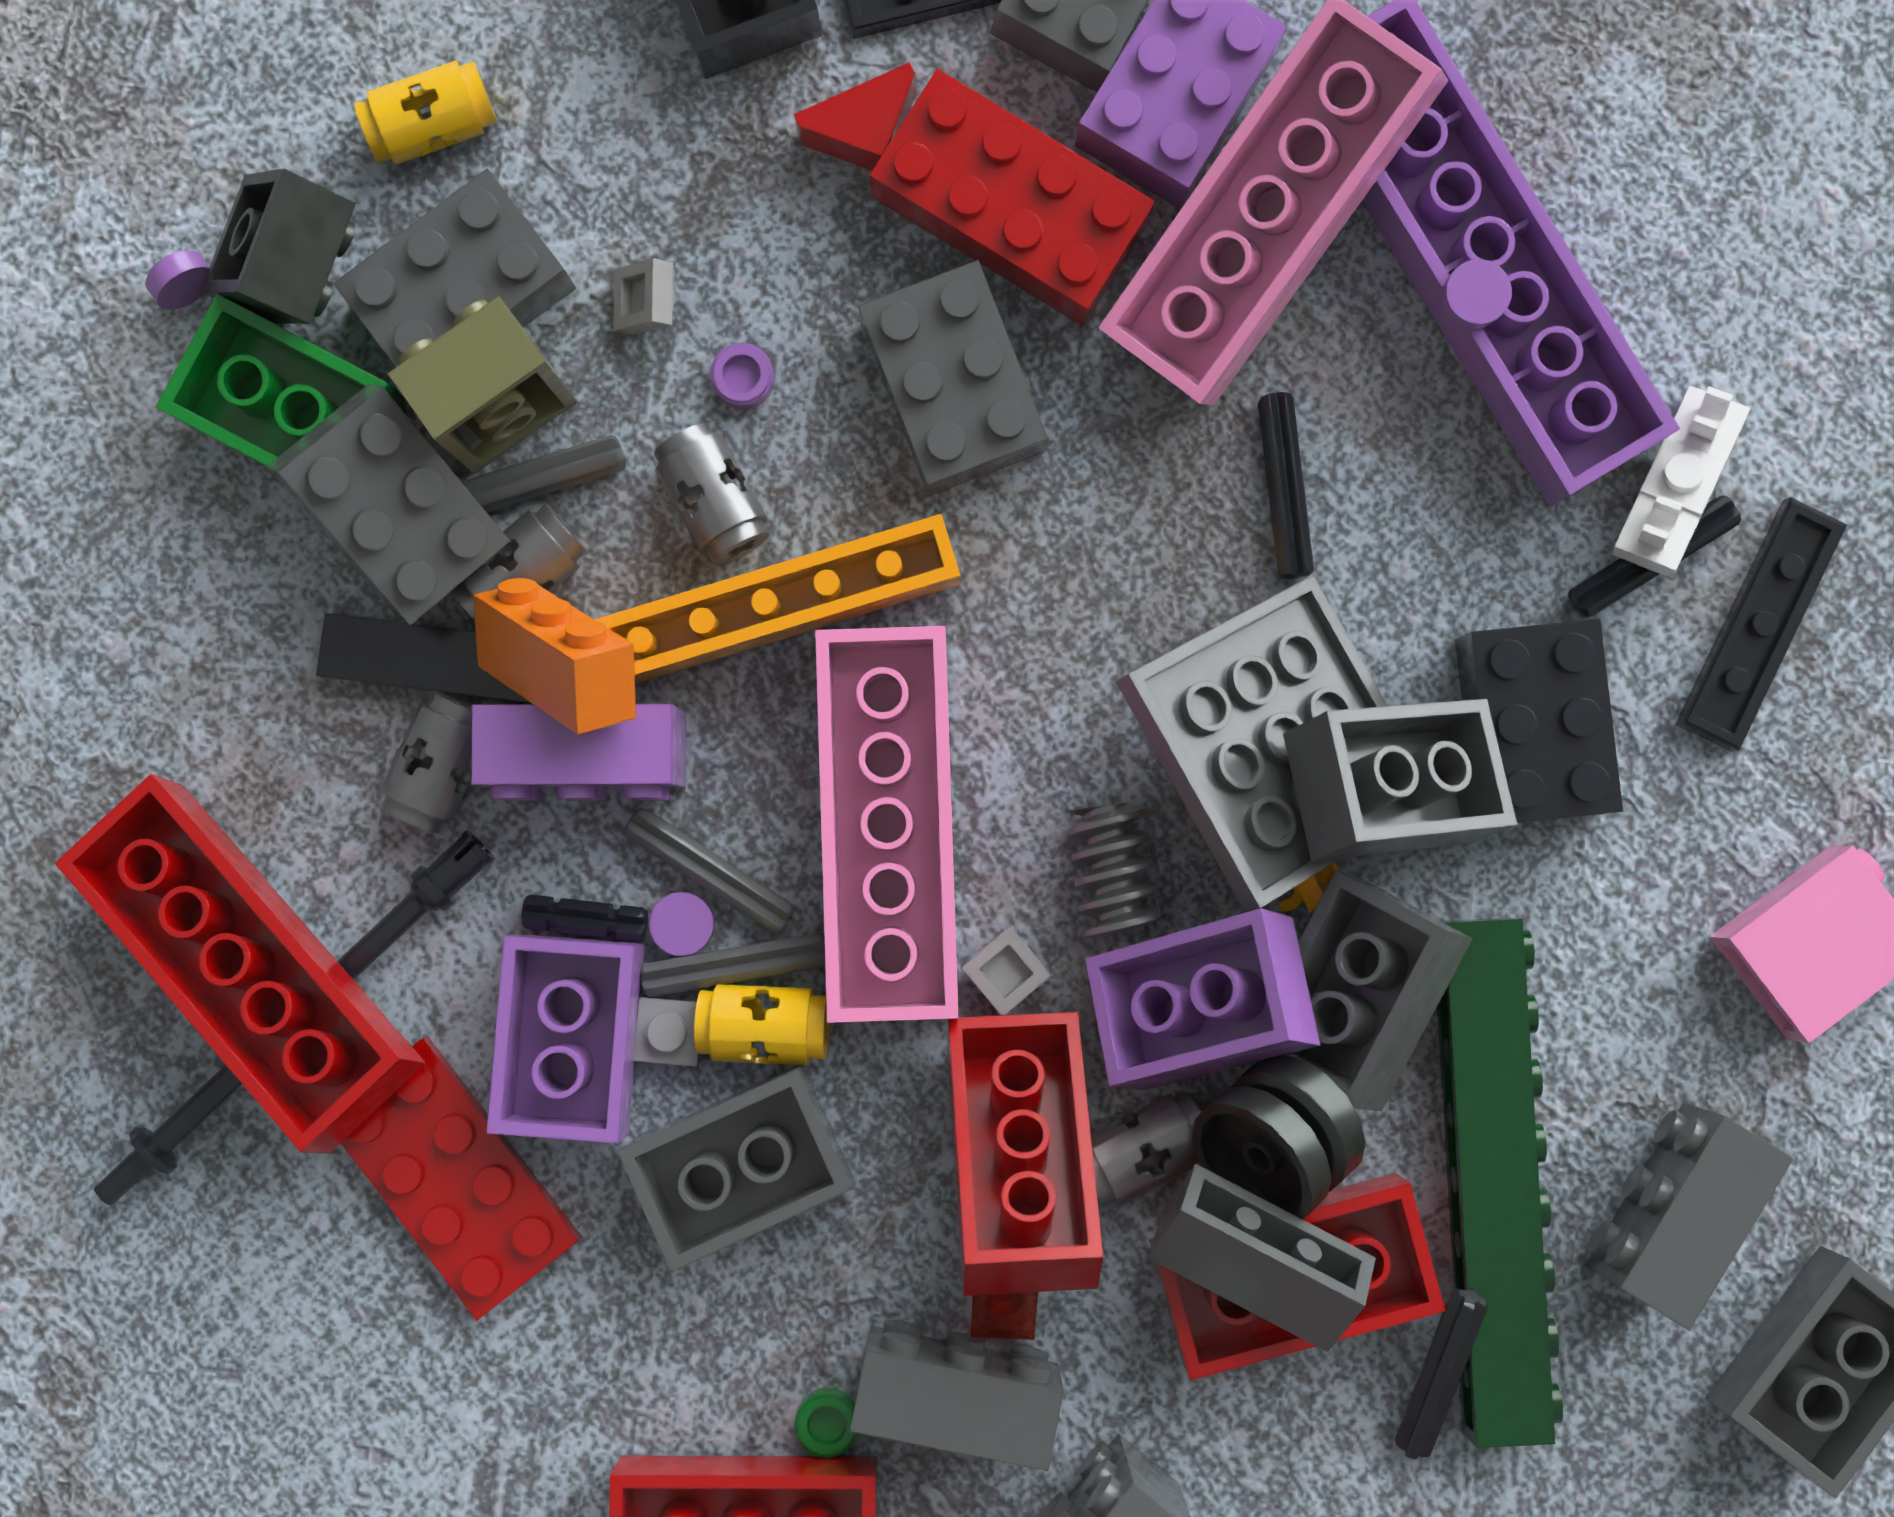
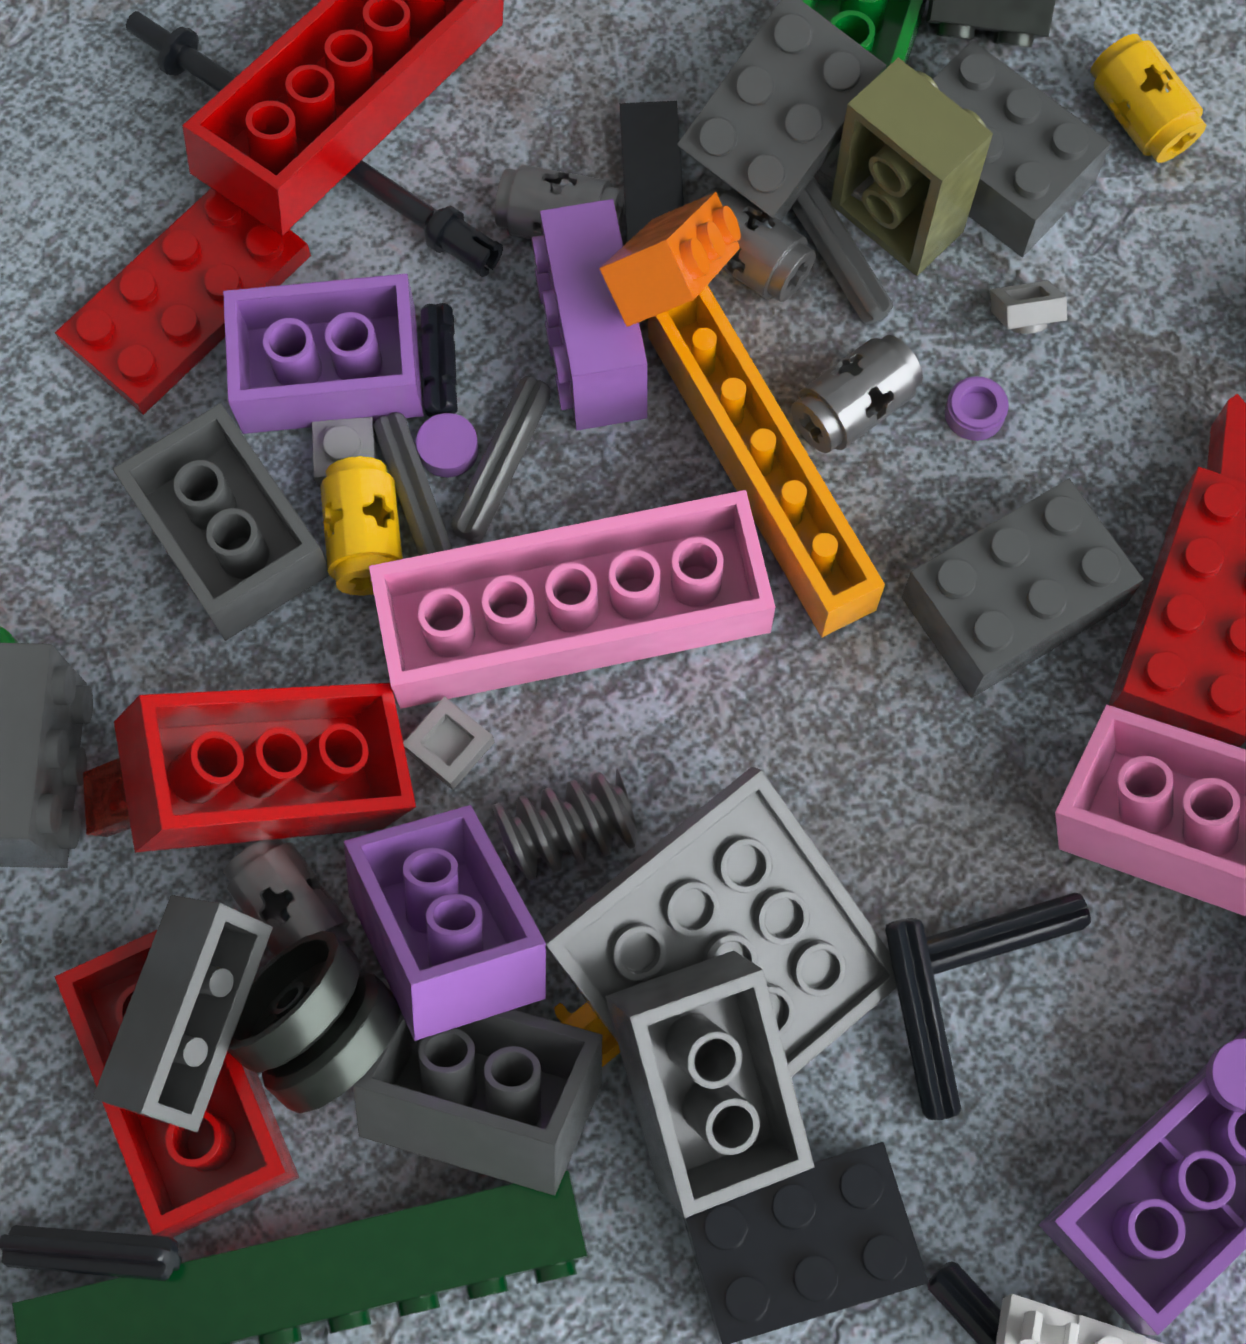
camera: 80 degrees right, 15 degrees down
none -> black axle [885,918,961,1120]

